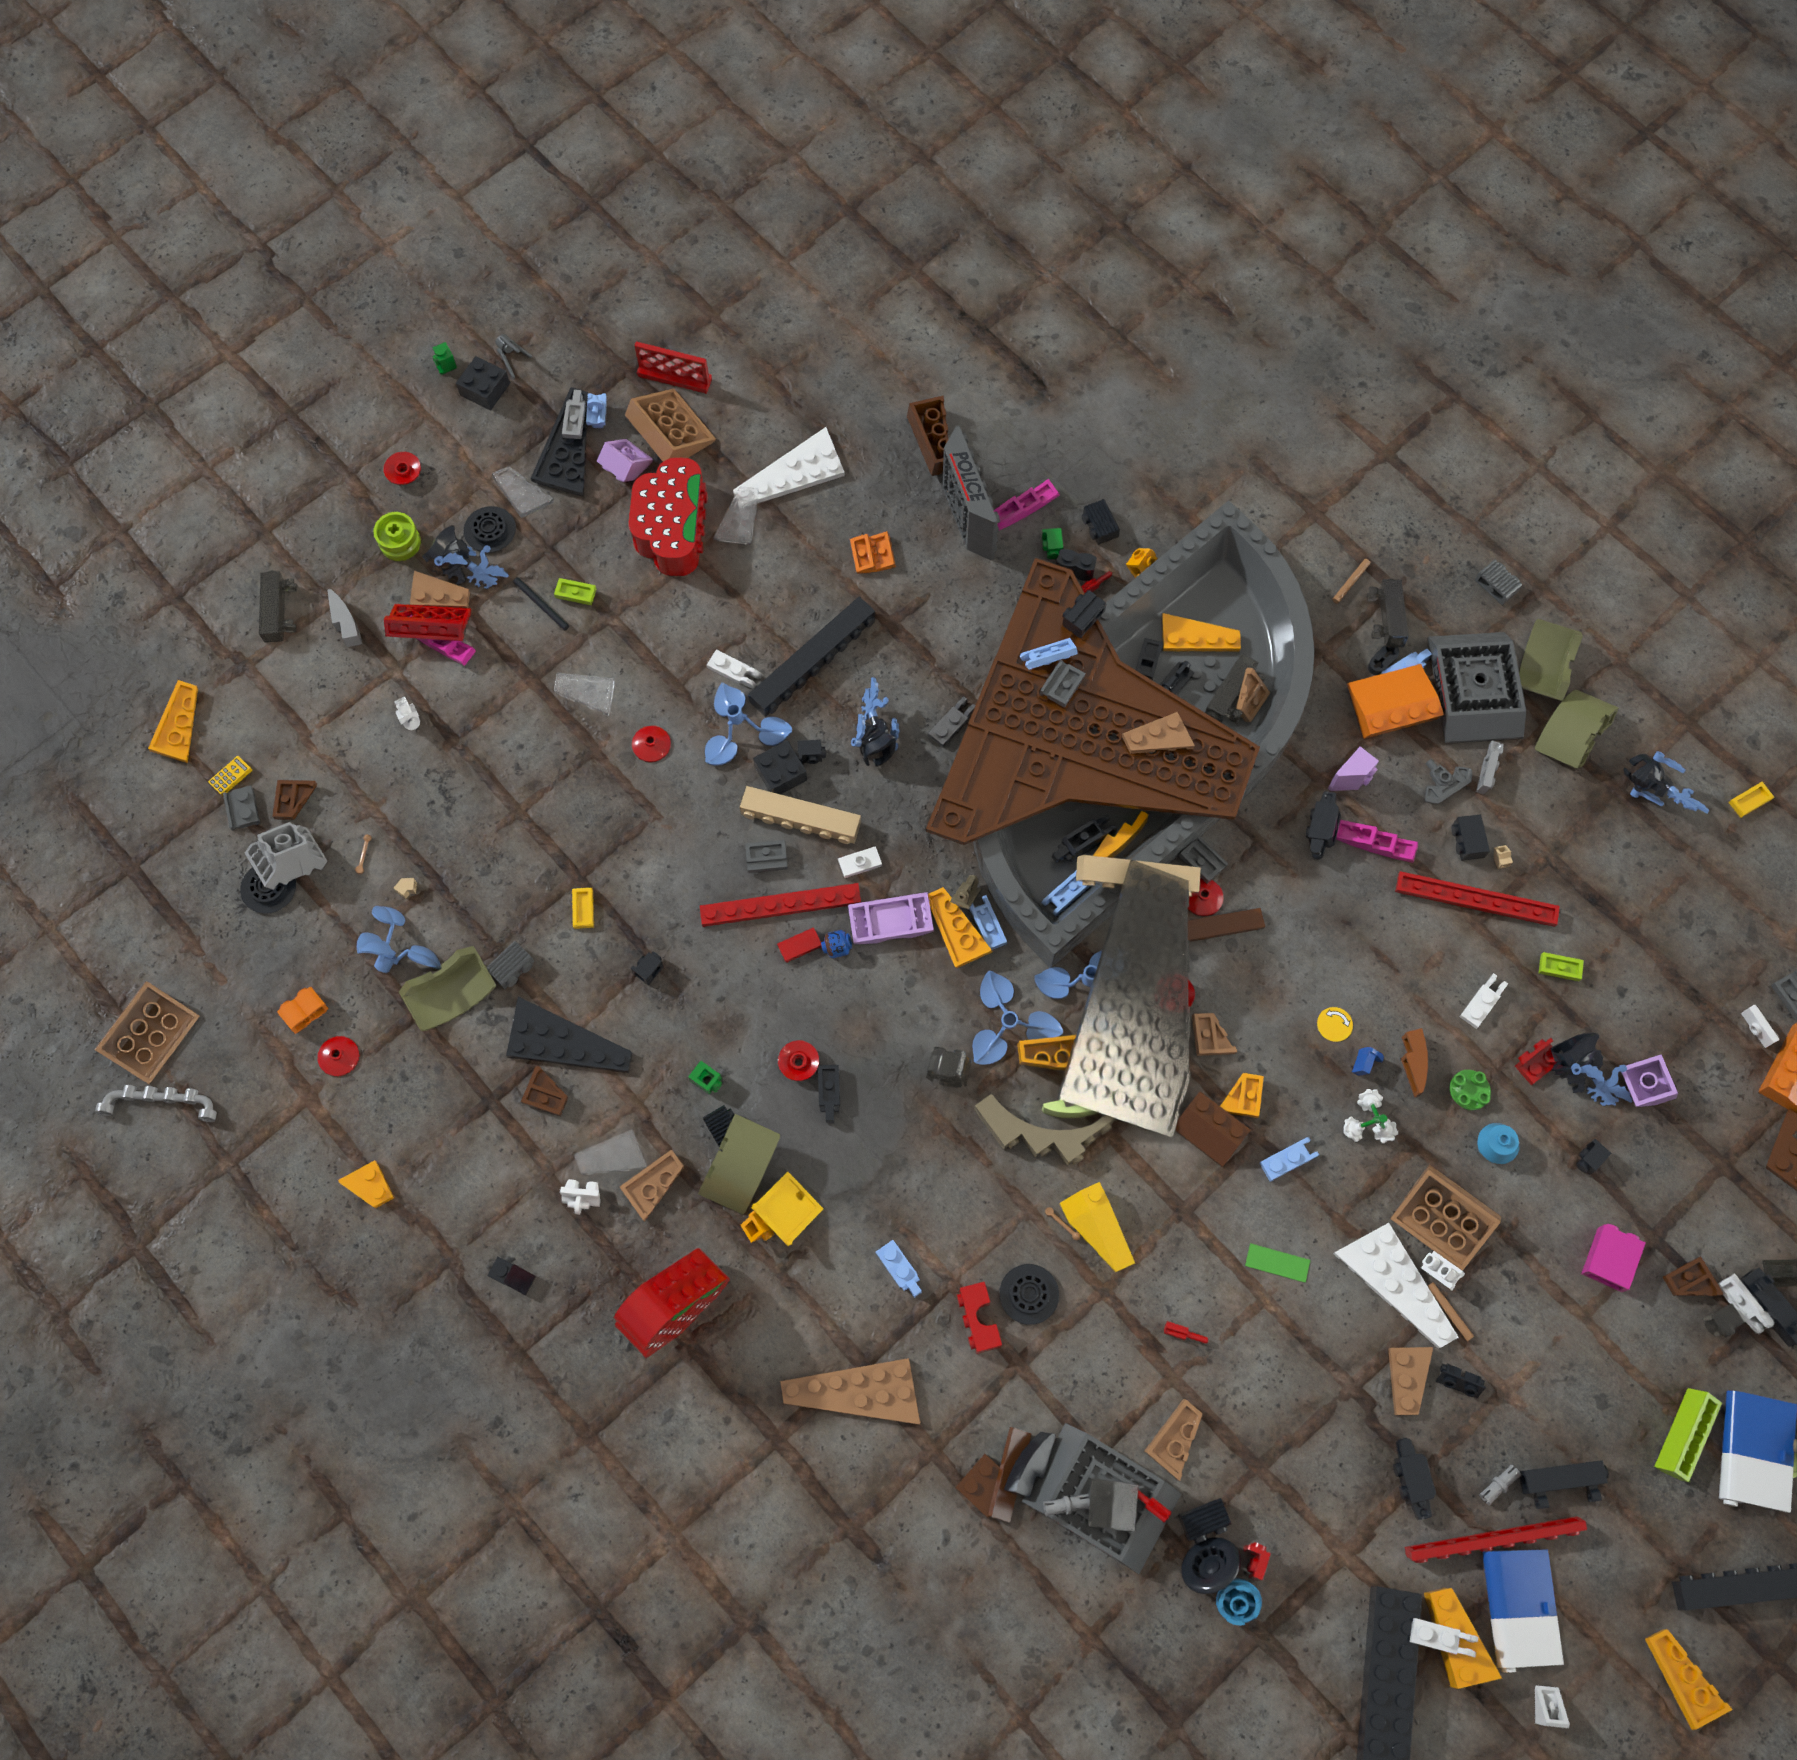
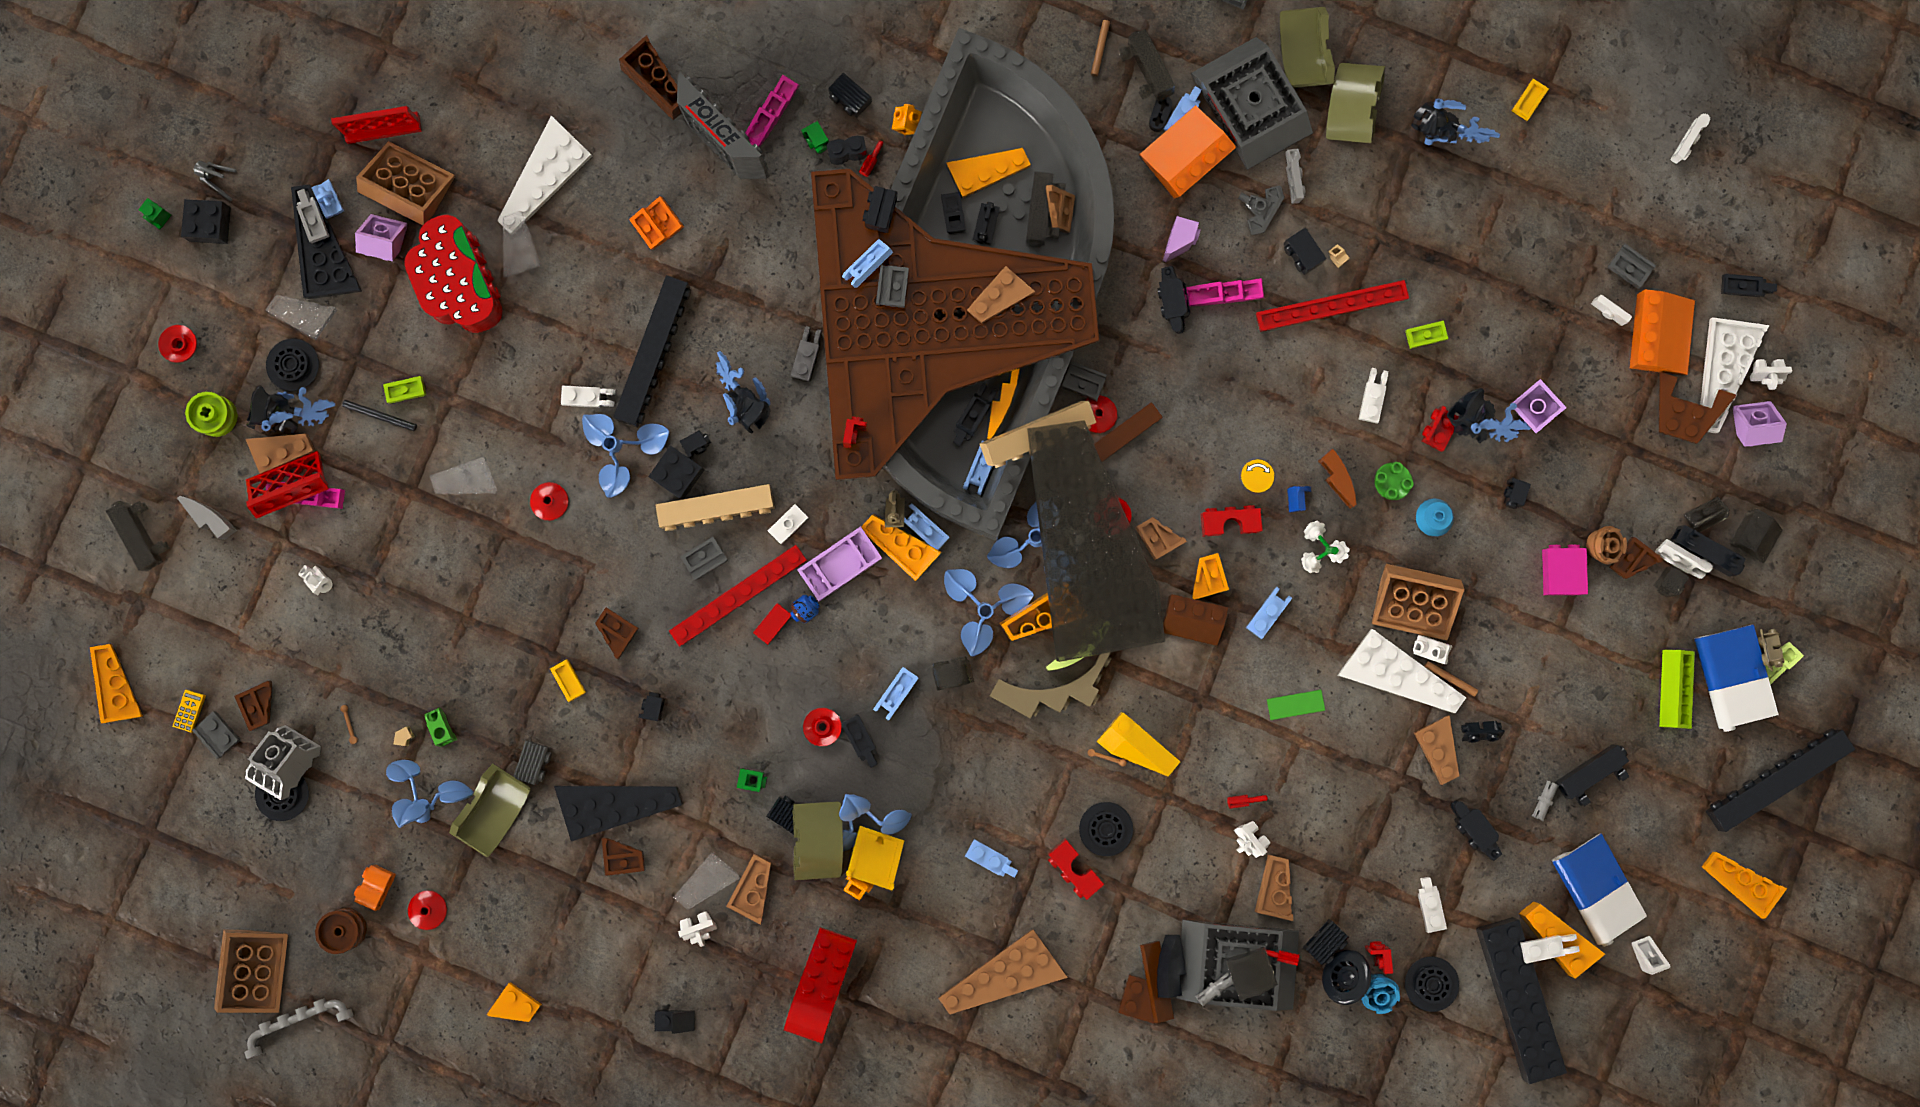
camera: 25 degrees left, 15 degrees up
red plate [1405,1516,1587,1563] -> none
none -> reddish brown wheel [315,908,367,954]
none -> bright green leg [425,707,457,747]
none -> reddish brown wing [595,607,639,659]
none -> medium blue plant [839,794,912,852]
none -> red bracket [843,417,867,448]
none -> light blue hinge [873,667,918,720]
none -> red arch [1201,505,1262,537]
none -> white hips [1234,821,1270,858]
none -> black wheel [1405,956,1459,1012]
none -> white hinge [1418,877,1447,933]
none -> medium nougat cone [1586,526,1627,564]

